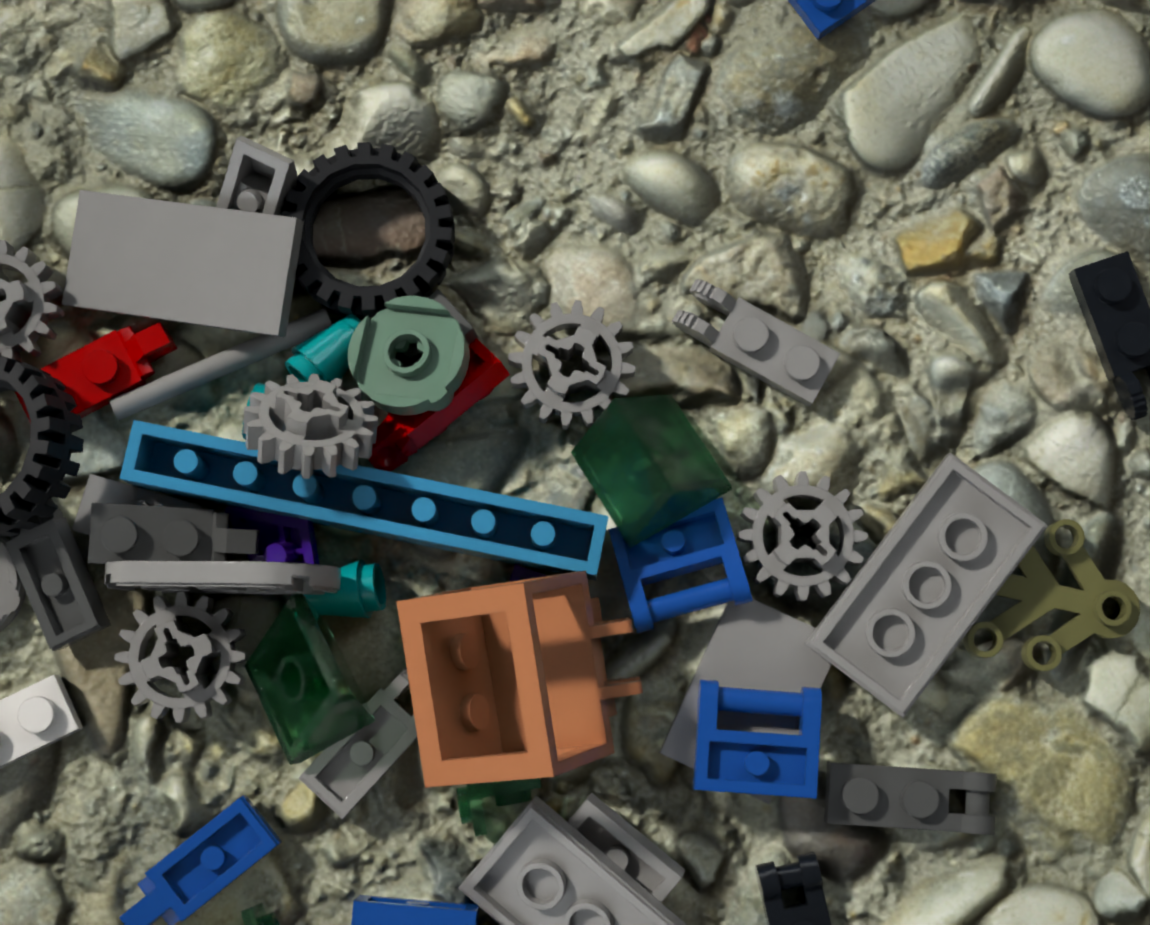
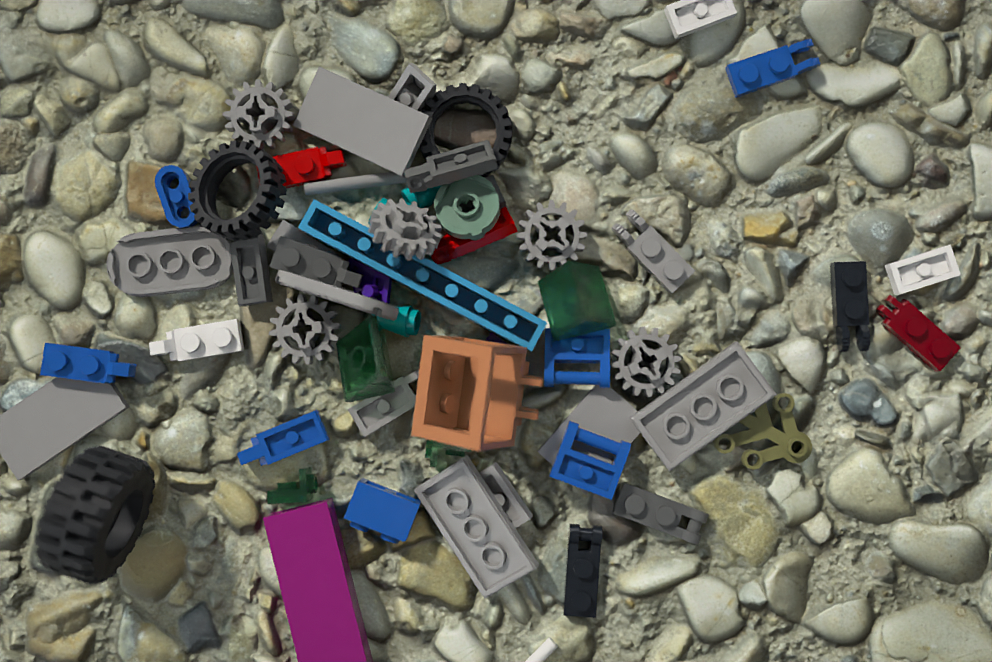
camera: 20 degrees right, 5 degrees up
none -> dark grey hinge [404,140,498,193]

